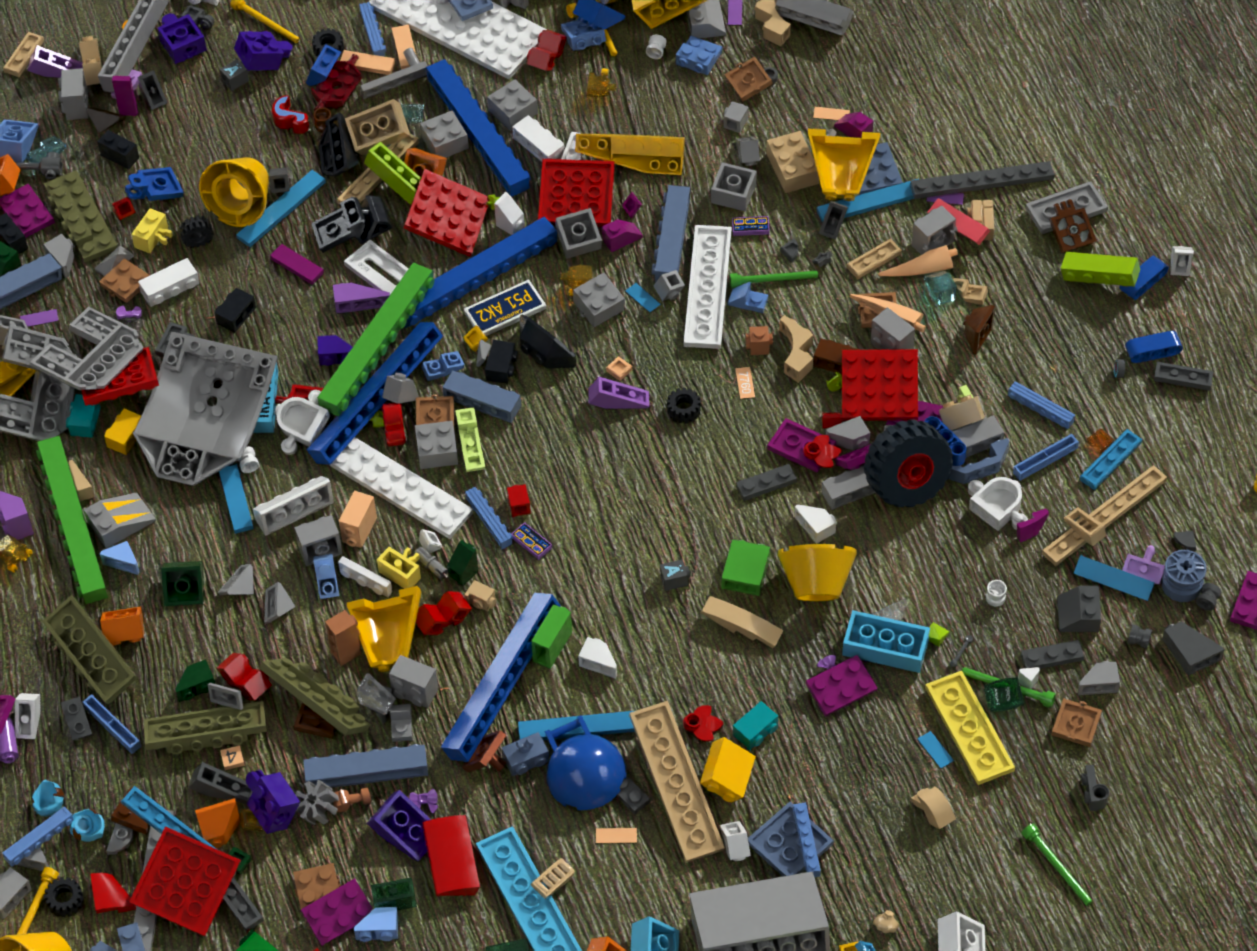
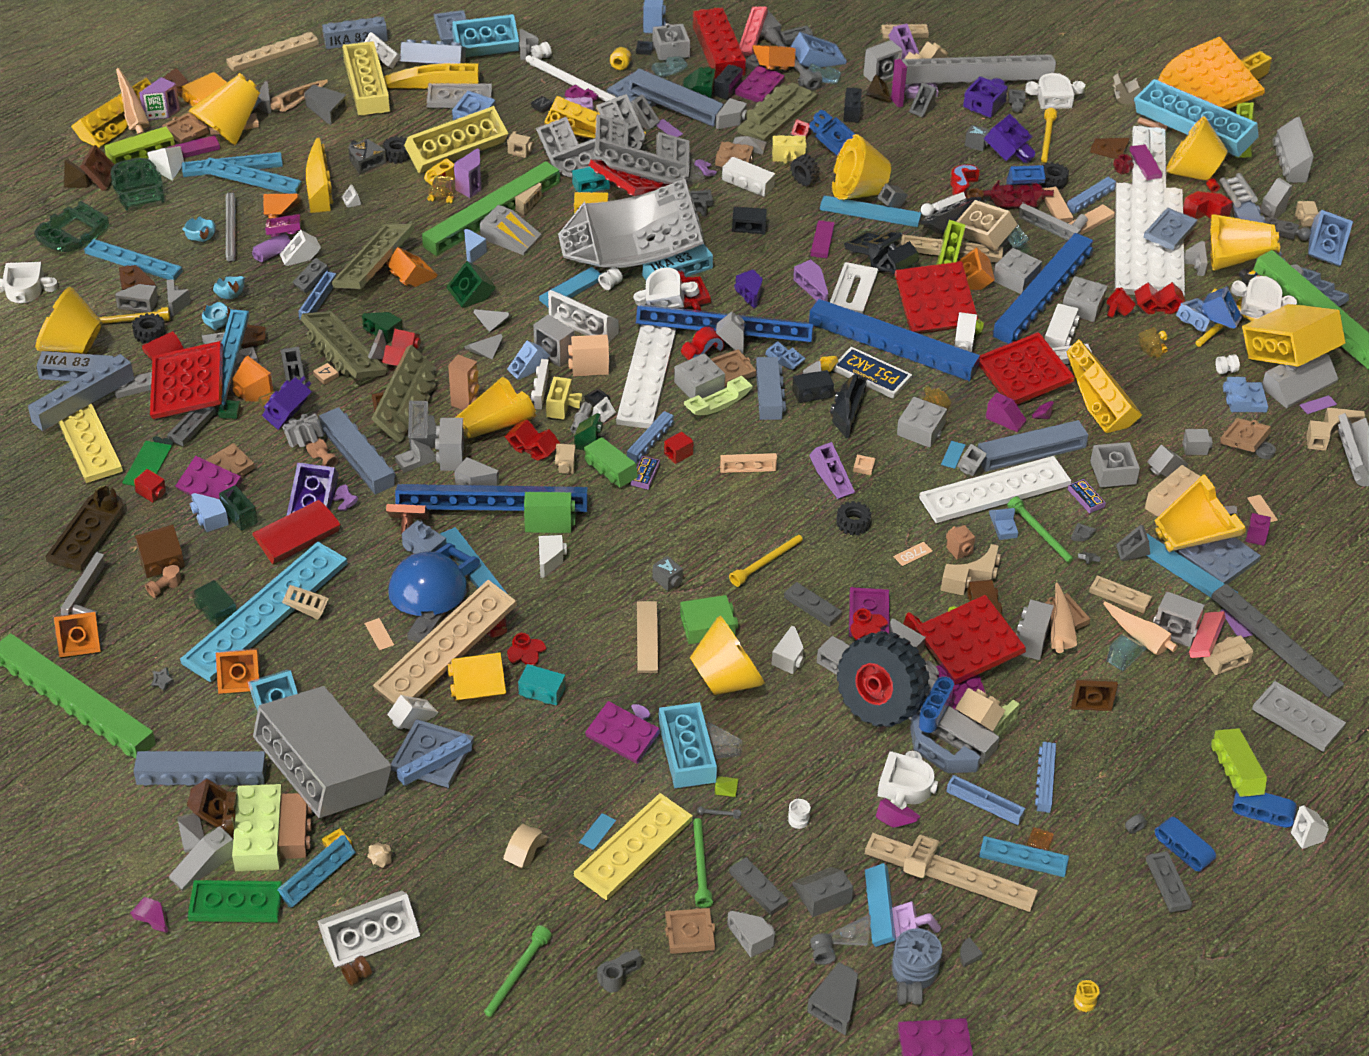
camera: 60 degrees right, 10 degrees down
medium blue piece [2,806,74,867] -> none
bright green brick [317,262,435,417] -> none
light grey brick [555,208,602,259] -> none
tan slope [953,278,988,305] -> none
clear green piece [984,677,1024,712] -> none
white slope [1018,667,1040,689] -> none
reddish brown piece [1049,199,1097,254] -> none
none -> light grey slope [454,457,499,486]
none -> black tile [584,388,610,407]
none -> bright green brick [584,437,638,487]
none -> light nougat tile [720,453,777,473]
none -> yellow piece [729,535,803,587]
none -> clear tile [829,915,871,946]
none -> white plate [921,192,966,217]
none -> red piece [1106,287,1135,318]

